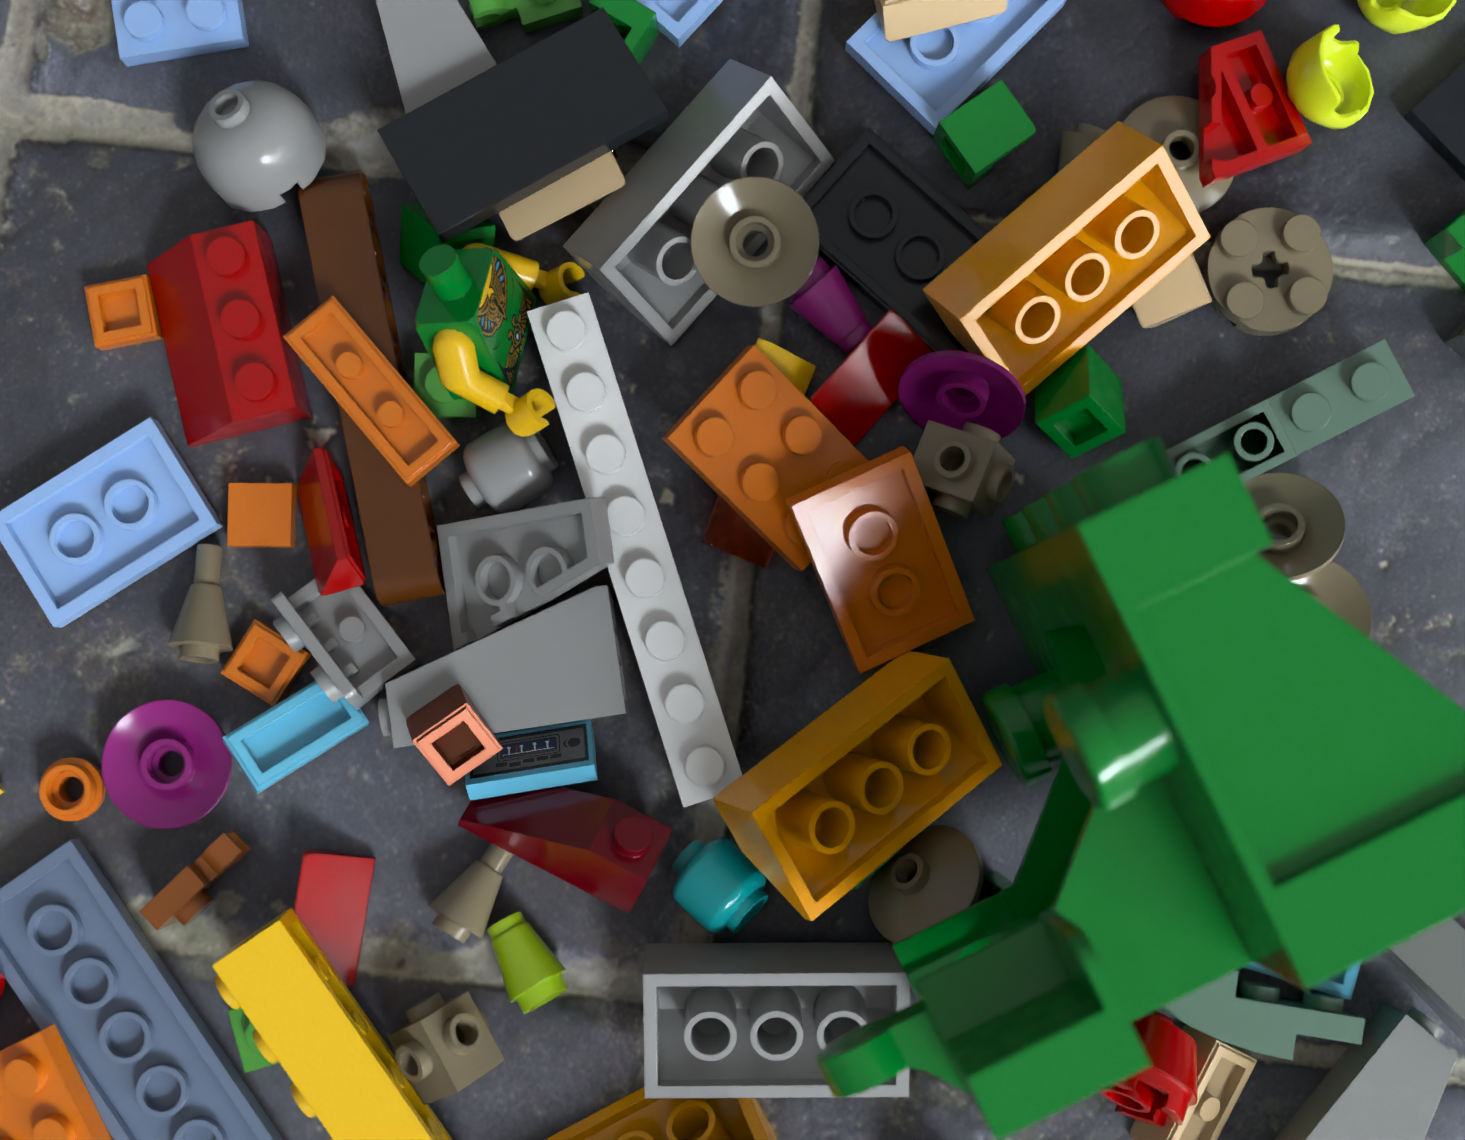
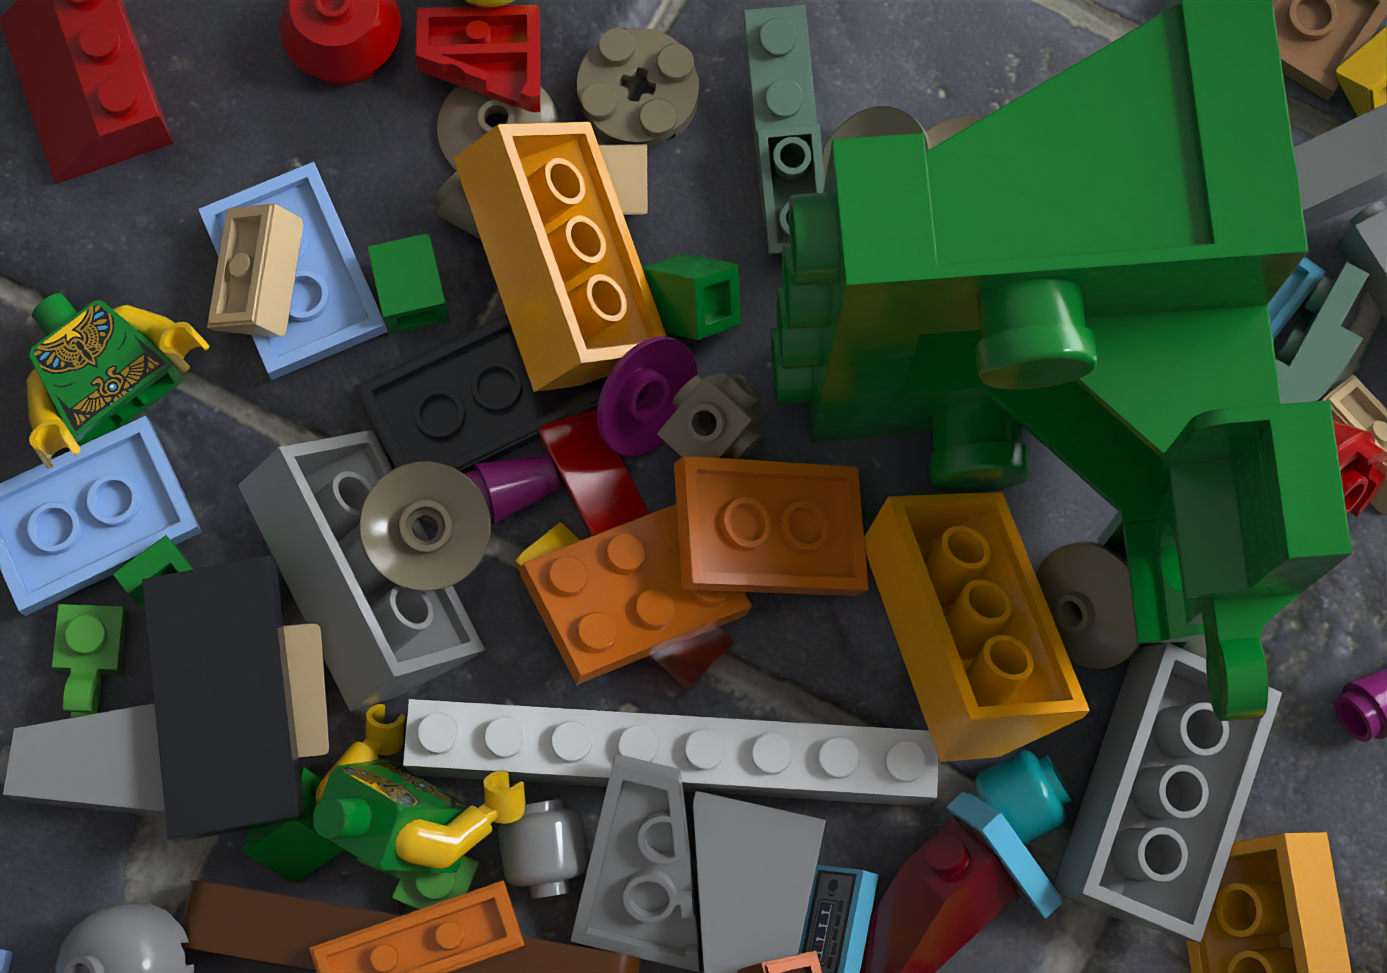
camera: 70 degrees left, 10 degrees down
none -> medium azure tile [947,792,1062,919]

